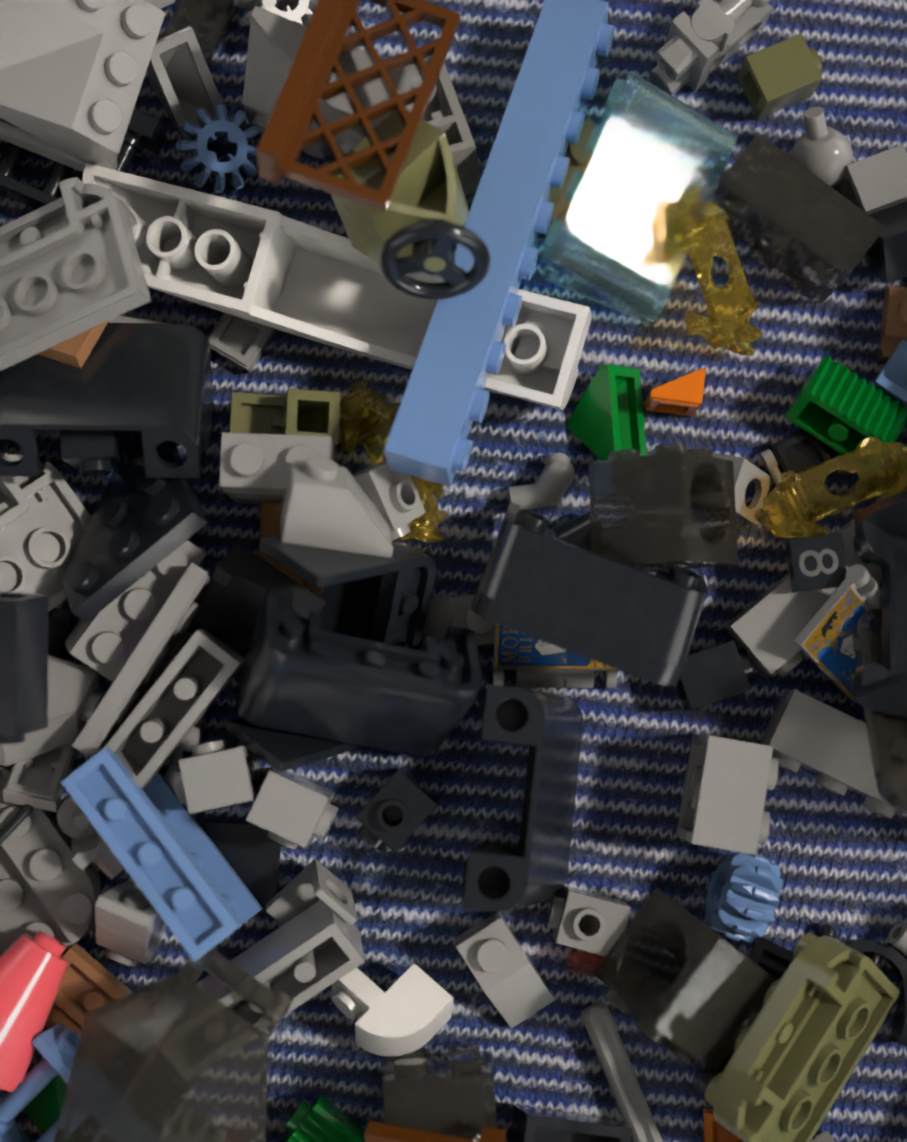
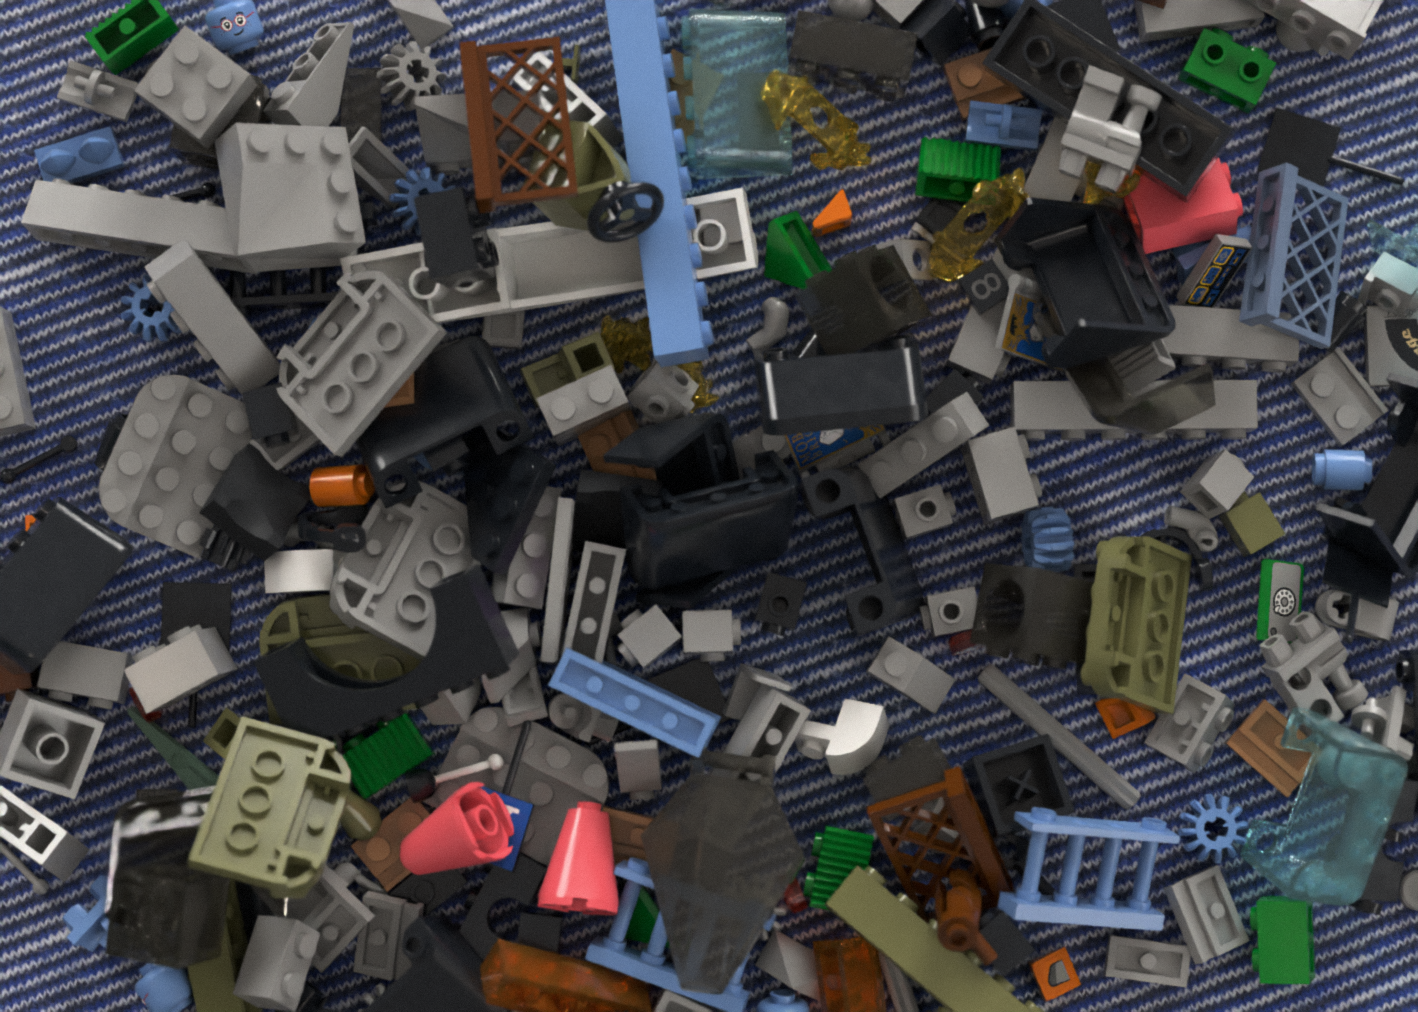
camera: 20 degrees left, 0 degrees up
light grey slope [280,457,393,558] -> none
none -> black brick [414,187,499,288]
none -> olive piece [562,45,581,84]
none -> light grey brick [858,392,990,498]
none -> light grey brick [892,484,957,540]

